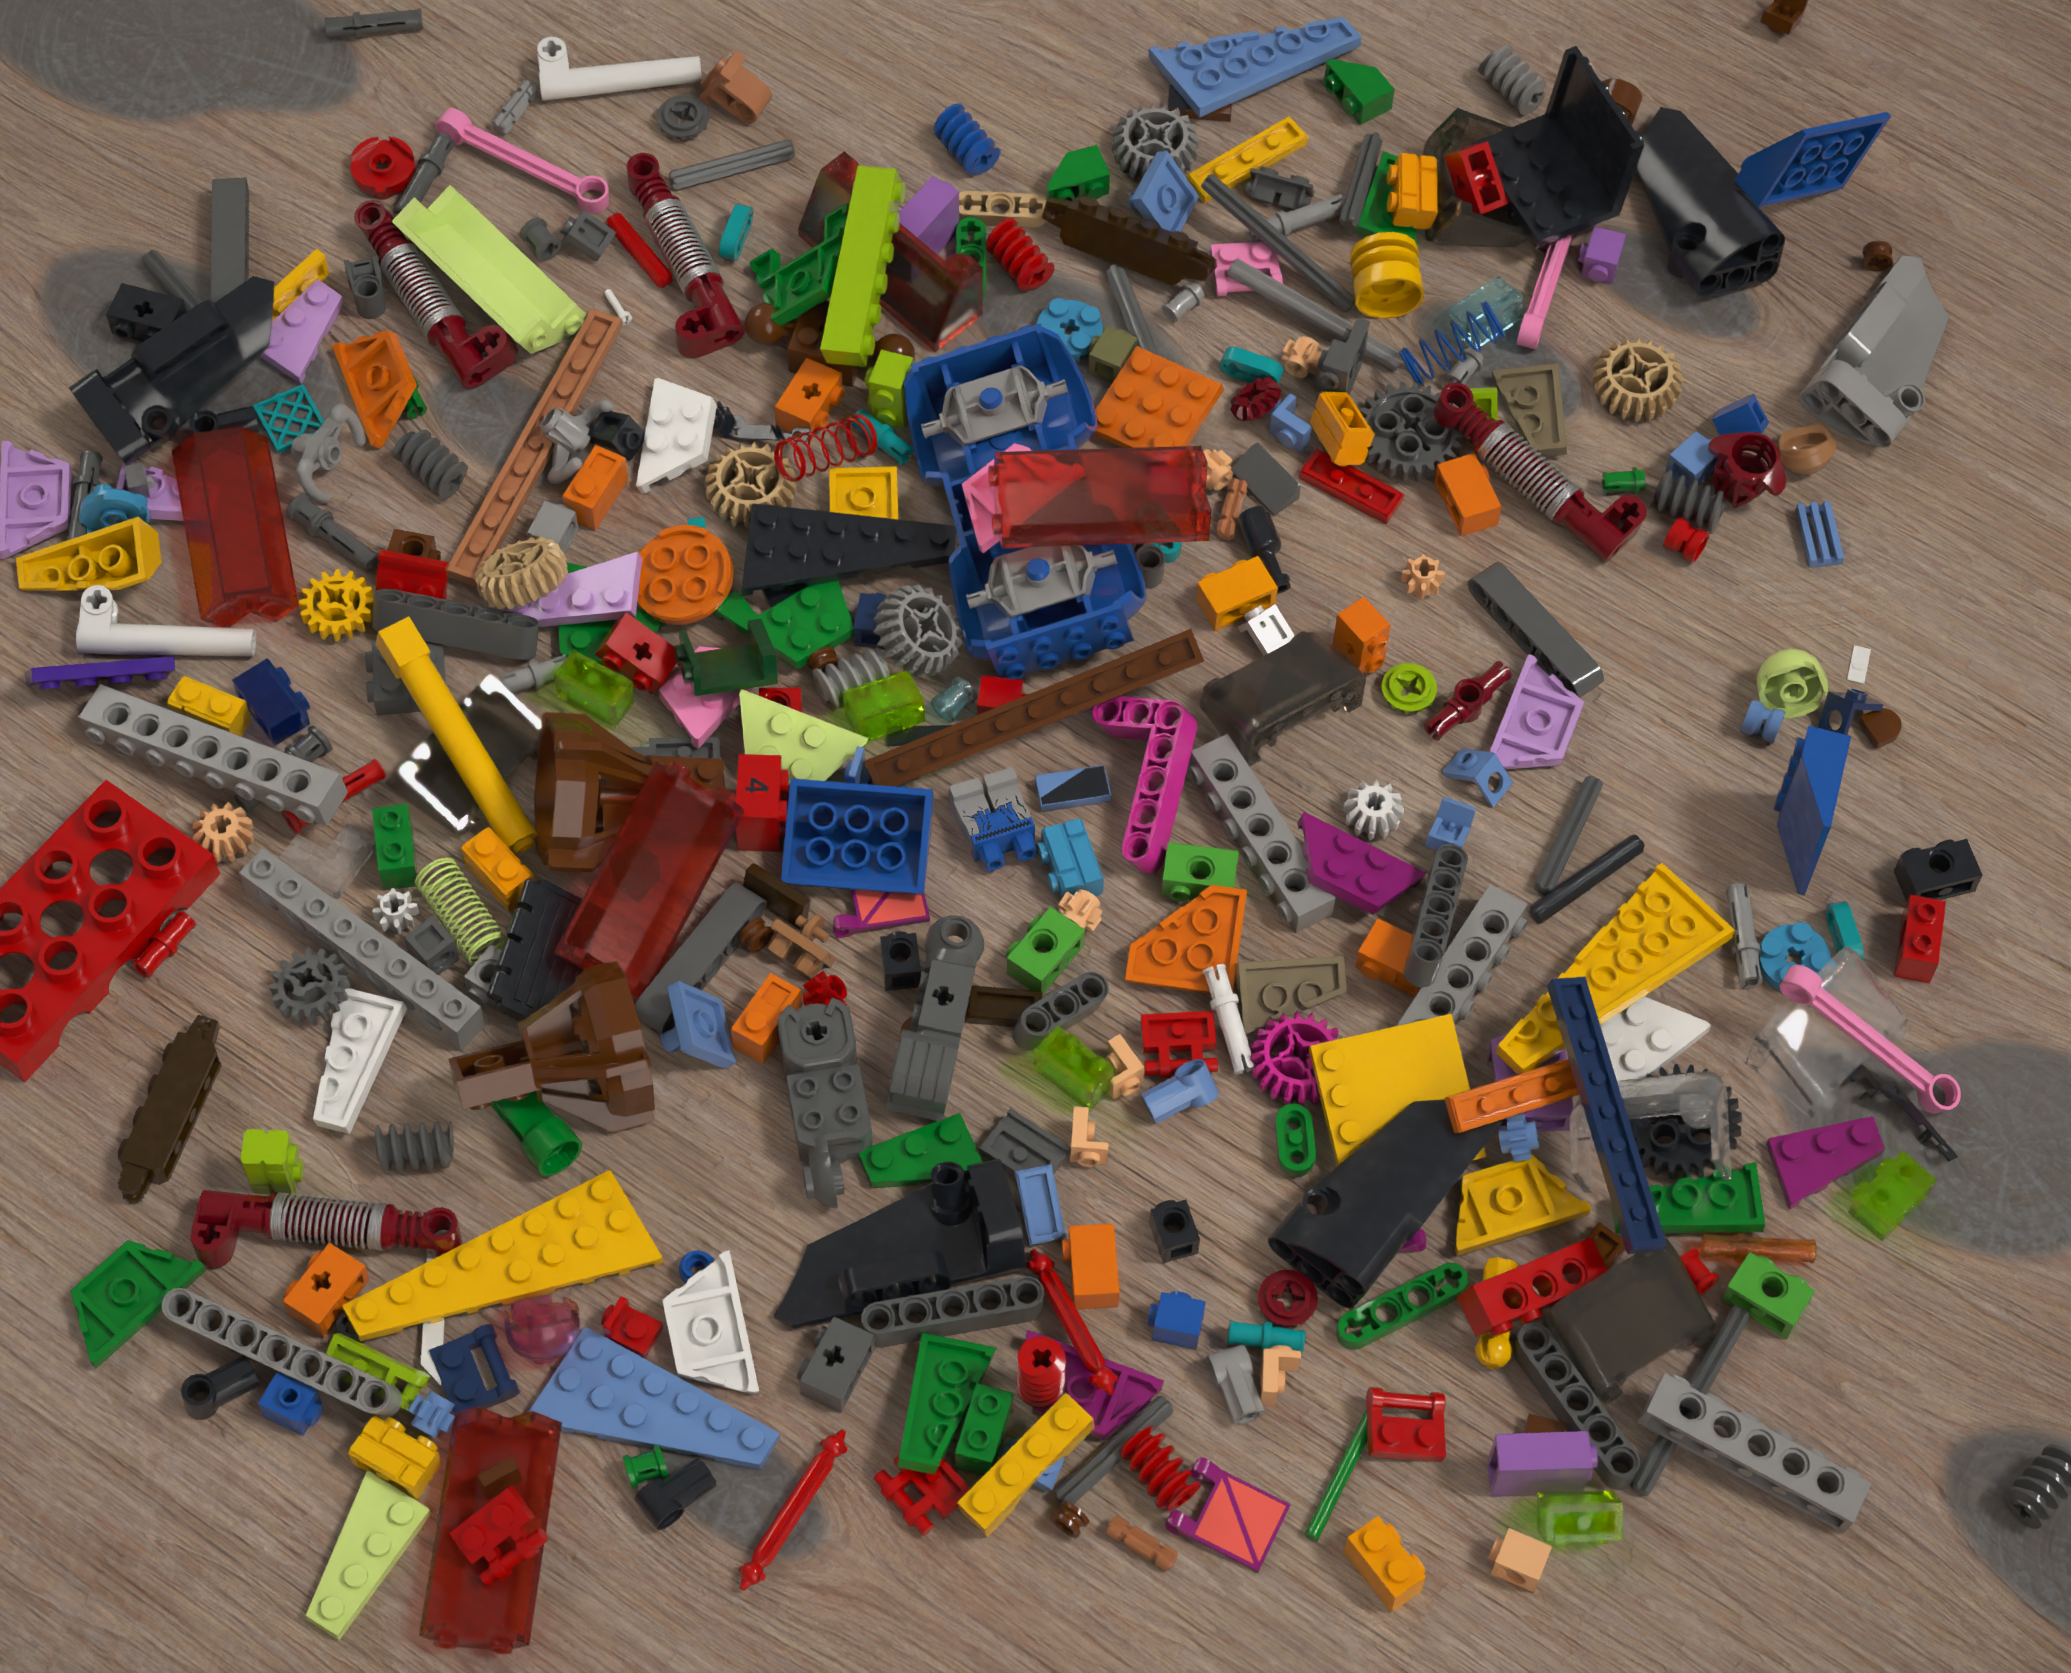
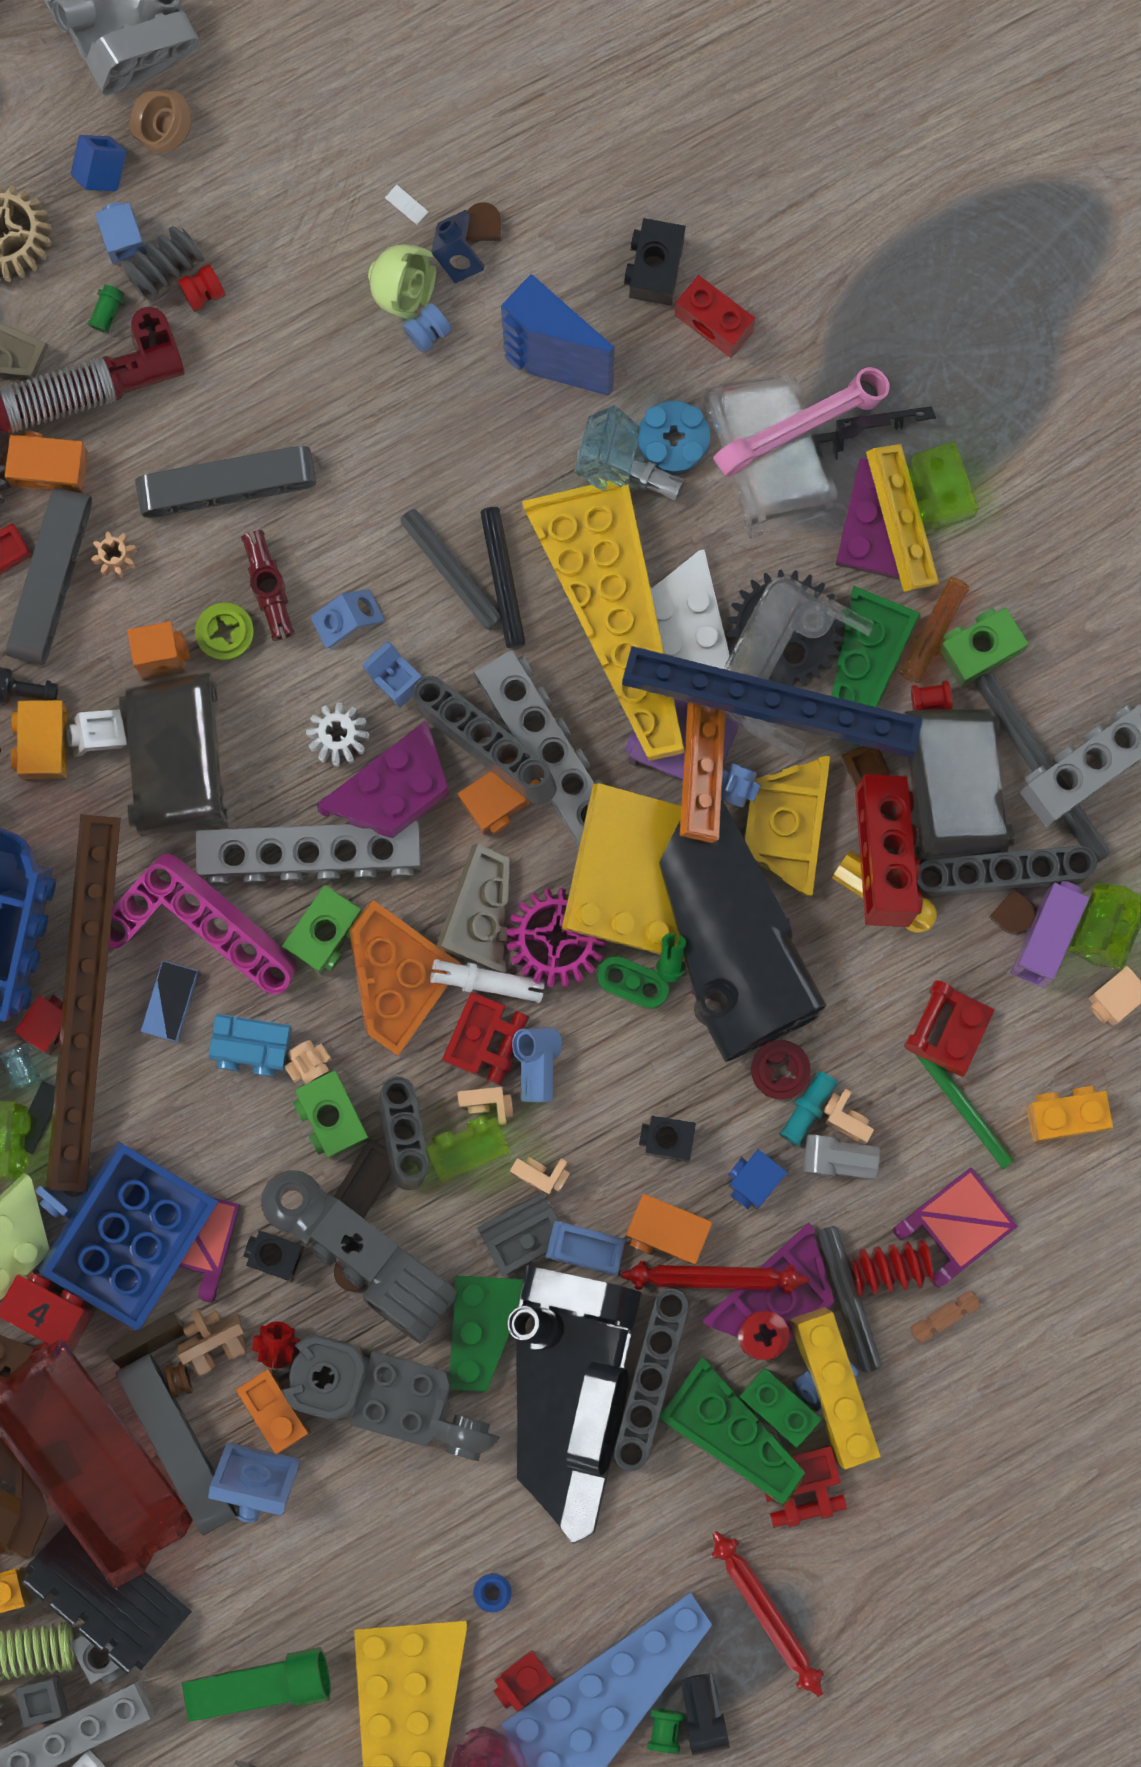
camera: 60 degrees left, 20 degrees up
reddish brown plate [448,961,655,1132] -> none
white wing [662,1250,759,1395] -> none
dark grey brick [797,1317,875,1413] -> none
hips [949,767,1036,872] -> none
reddish brown bush [1050,1501,1089,1538] -> none
green beam [1336,1263,1468,1350] -> none
lavender wing [1490,654,1584,769] -> none
dark red piece [1708,432,1786,508] -> none
medium blue tile [1795,501,1844,567] -> none
teal beam [1825,901,1864,967] -> none
none -> dark grey beam [6,487,92,665]
none -> clear light blue hinge [574,405,641,490]
none -> green pin [656,933,686,982]
none -> yellow tile [866,444,939,592]

